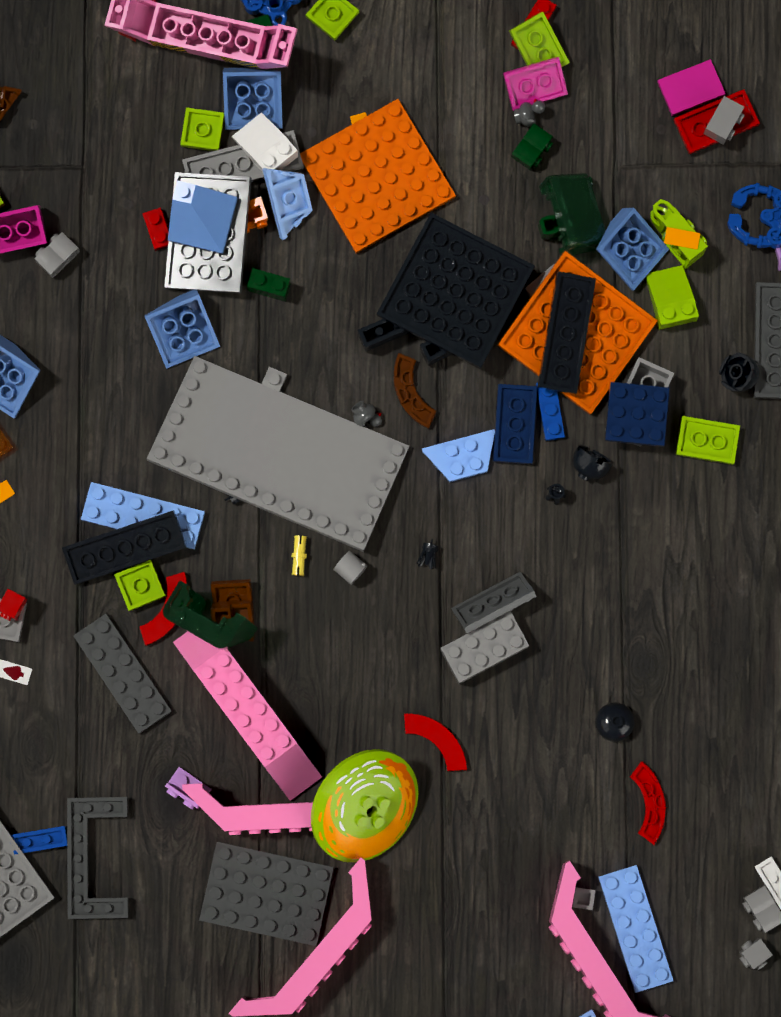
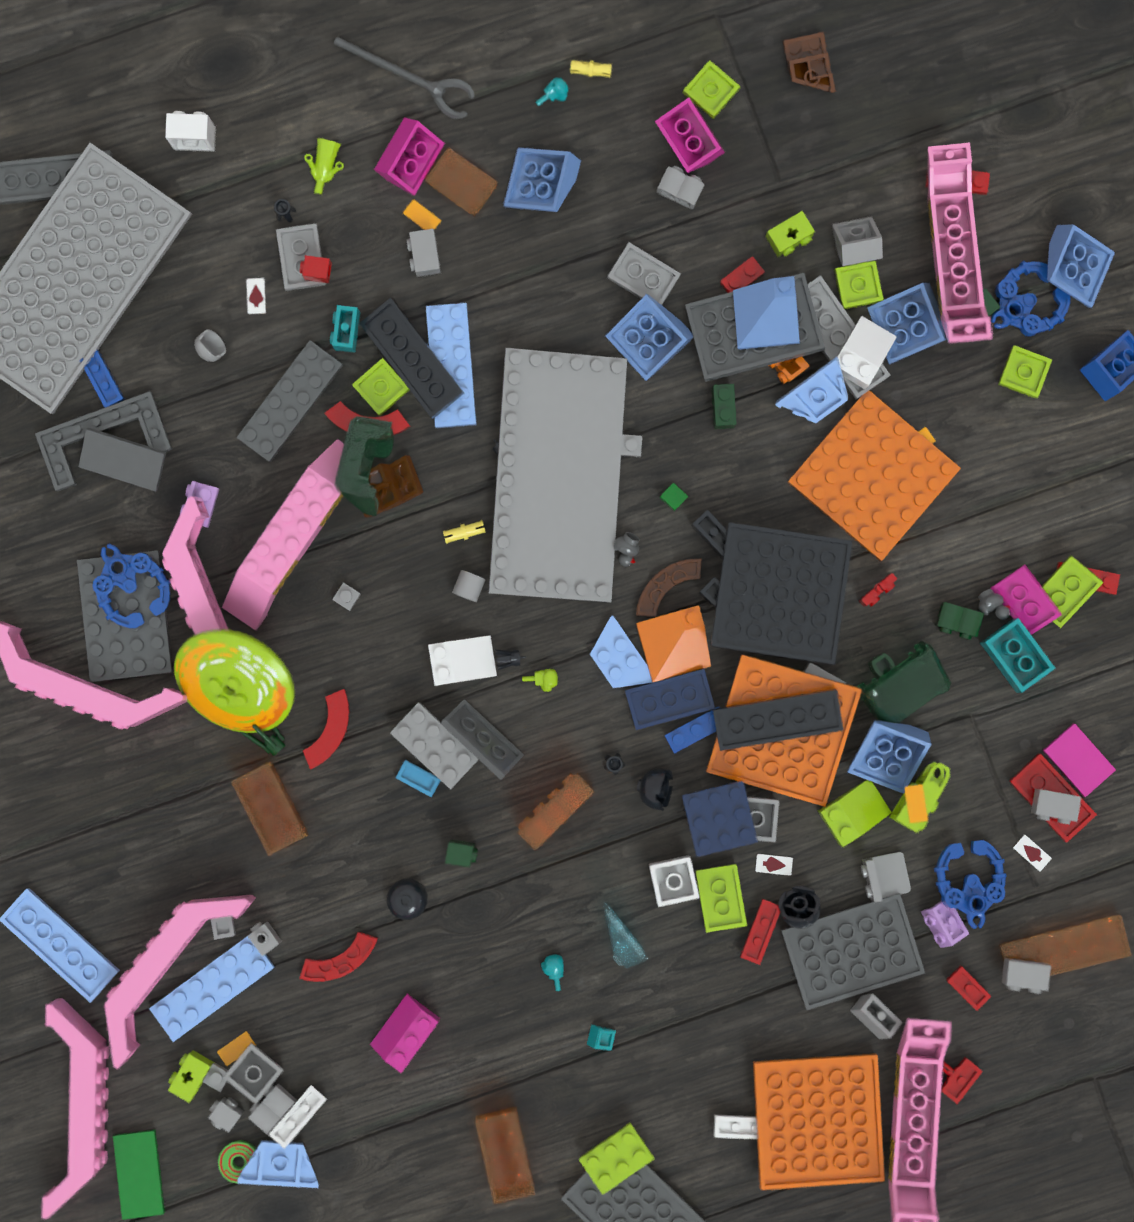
camera: 75 degrees right, 5 degrees up
none -> dark grey tile [79,428,166,492]
none -> blue piece [92,543,171,628]
none -> lime brick [168,1050,214,1103]
none -> light grey hair [194,329,226,362]
none -> light grey plate [203,1062,228,1092]
none -> light orange sticker [217,1031,256,1066]
none -> light grey brick [223,1042,283,1104]
none -> clear orange brick [231,762,309,856]
none -> dark green plant [240,724,286,756]
none -> light grey brick [248,921,282,956]
none -> teal brick [330,305,360,352]
none -> light grey plate [332,583,361,611]
none -> dark pink slope [370,994,440,1073]
none -> dark azure tile [395,760,441,797]
none -> light grey brick [407,229,441,277]
none -> white slope [428,636,497,686]
none -> dark green brick [445,839,478,867]
none -> clear orange brick [518,773,595,851]
none -> lime piece [522,669,558,692]
none -> teal piece [541,954,564,991]
none -> clear light blue slope [603,902,647,969]
none -> light grey plate [607,243,681,305]
none -> orange slope [636,605,711,683]
none -> white brick [649,855,699,907]
none -> green slope [660,483,688,512]
none -> red plate [740,899,780,965]
none -> white sticker [755,854,793,876]
none -> lime brick [765,211,815,257]
none -> light grey slope [832,217,883,266]
none -> red plate [859,573,897,607]
none -> light grey bracket [861,852,911,903]
none -> teal brick [980,618,1055,693]
none -> white sticker [1013,835,1052,871]

